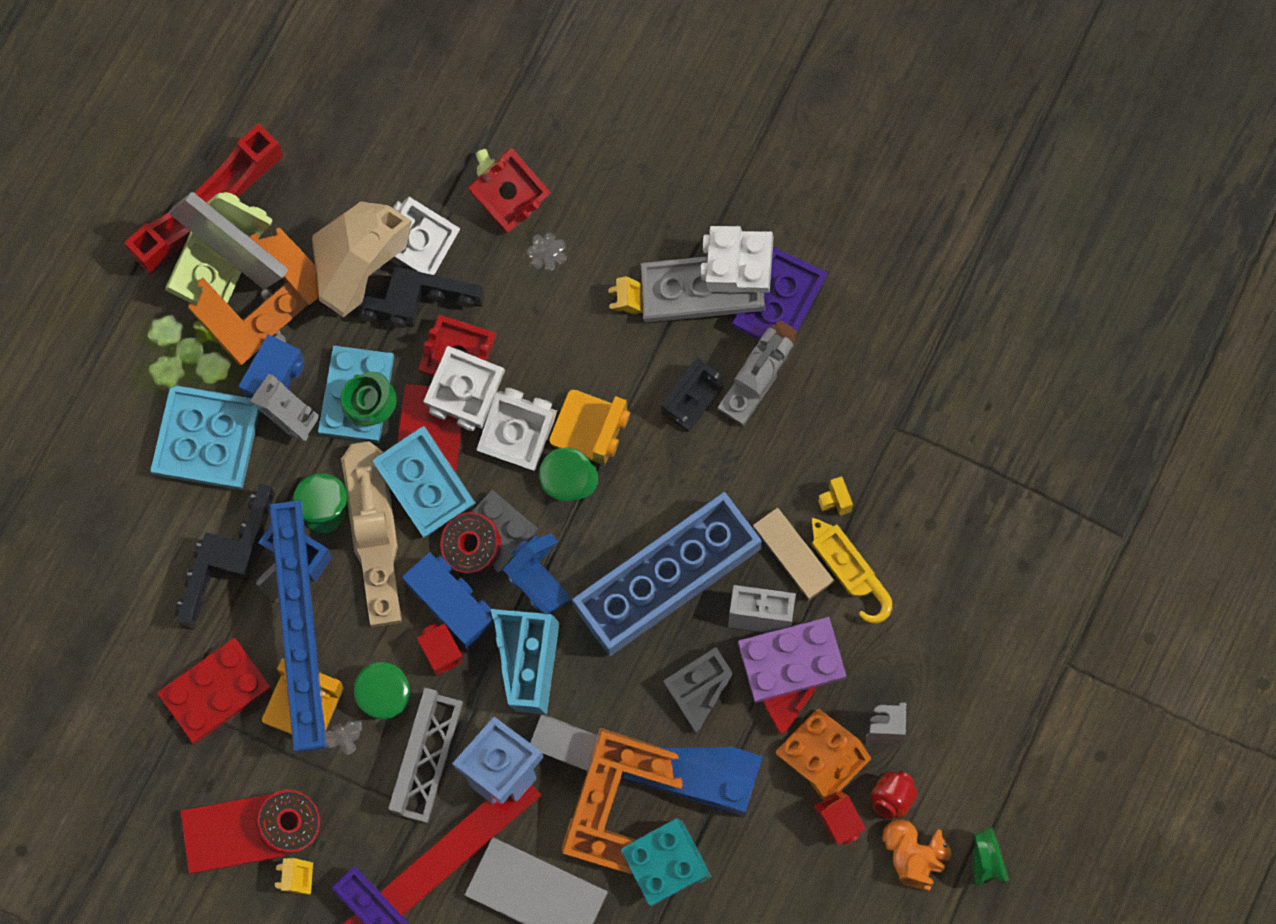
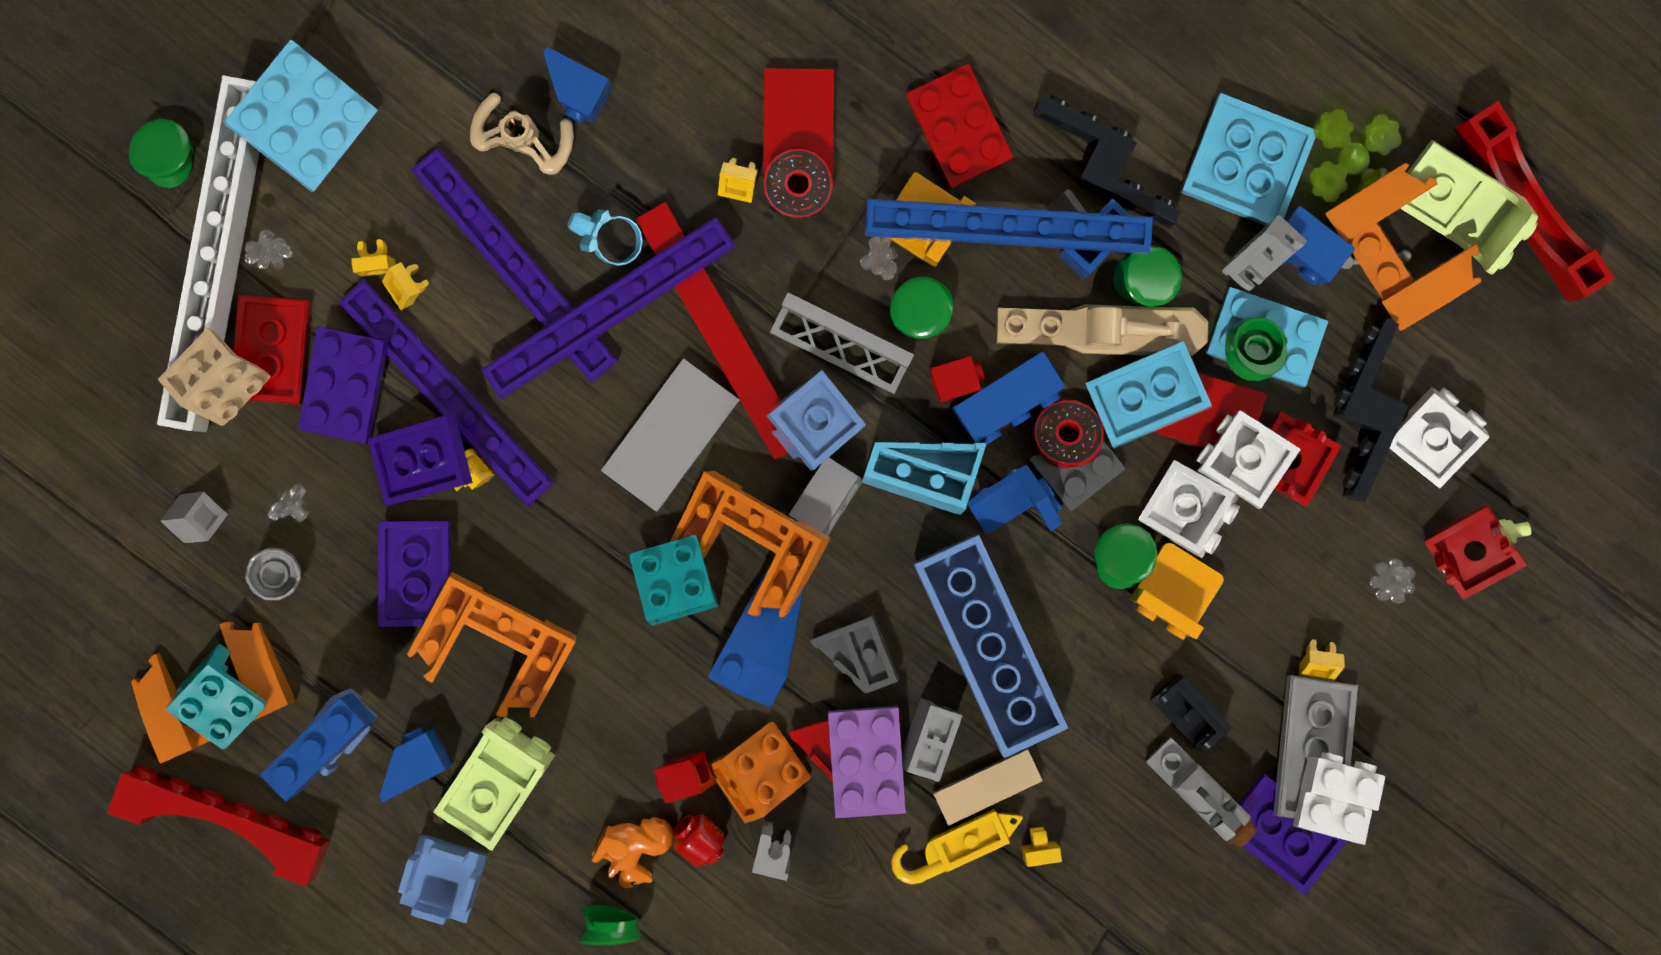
camera: 100 degrees right, 15 degrees up
light grey tile [169,192,288,289] -> none
tan brick [312,202,412,317] -> none

